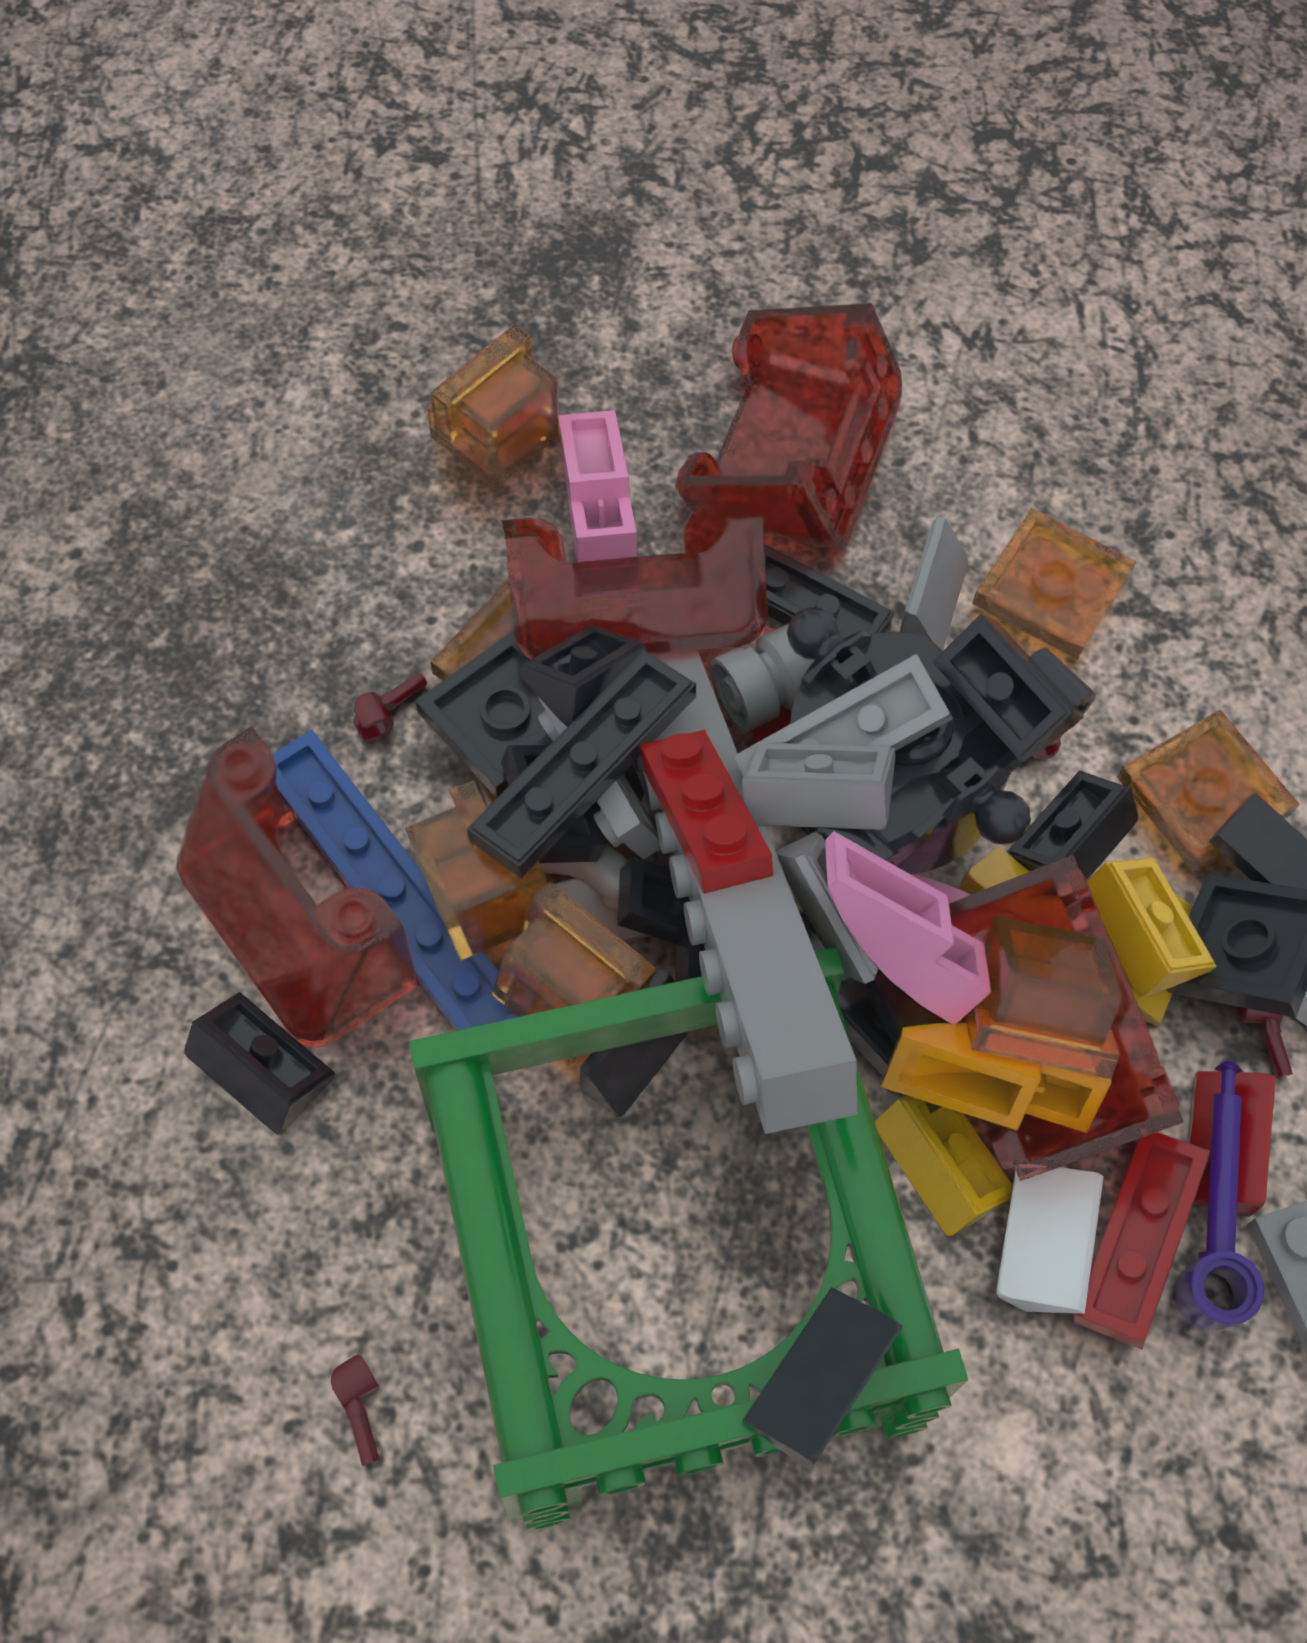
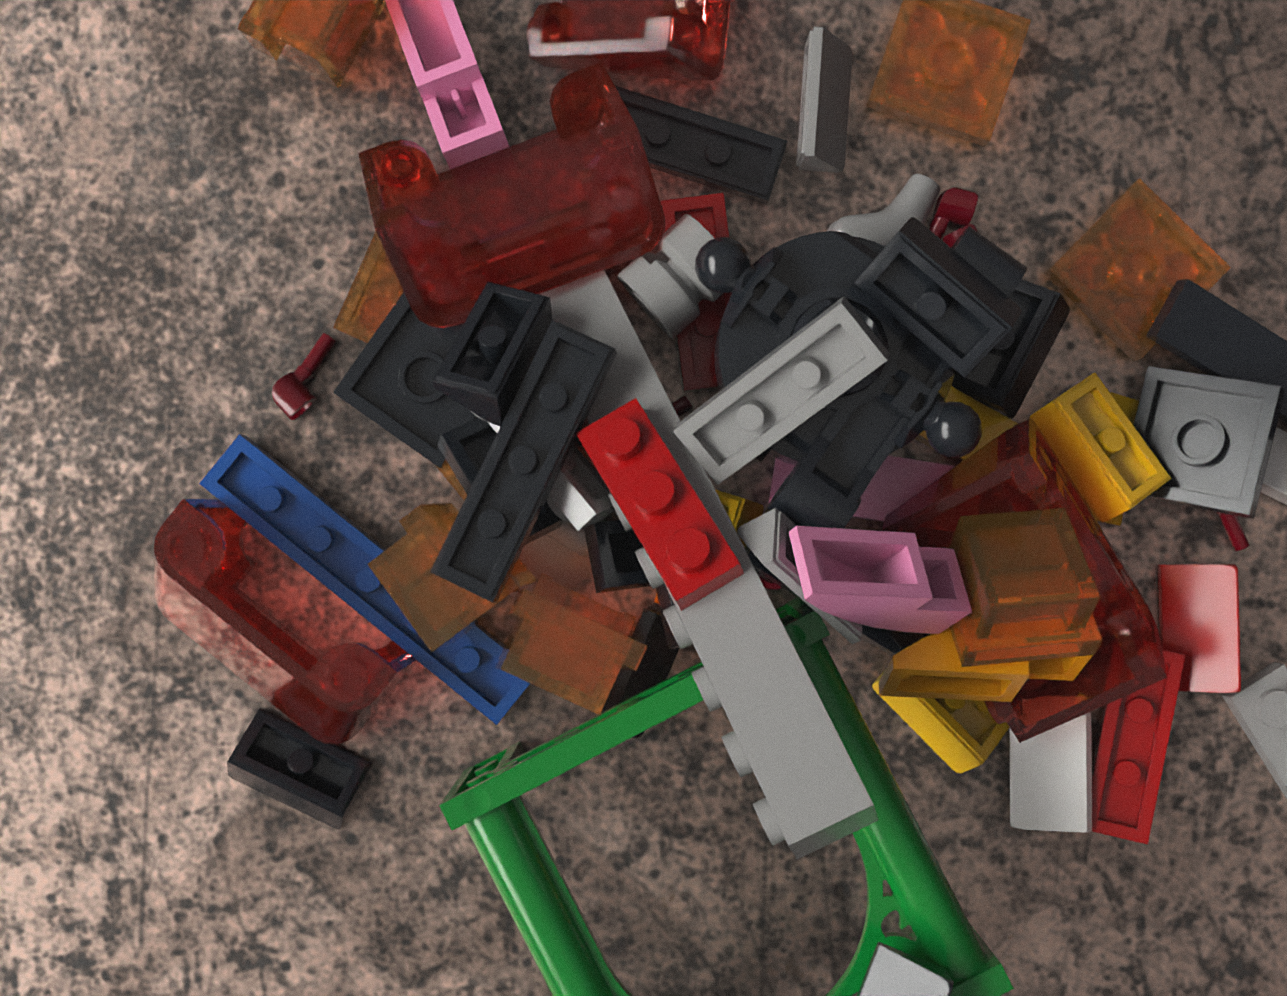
camera: 15 degrees left, 25 degrees up
light grey slope [742,743,895,830] -> none
dark purple piece [1175,1061,1264,1330] -> none

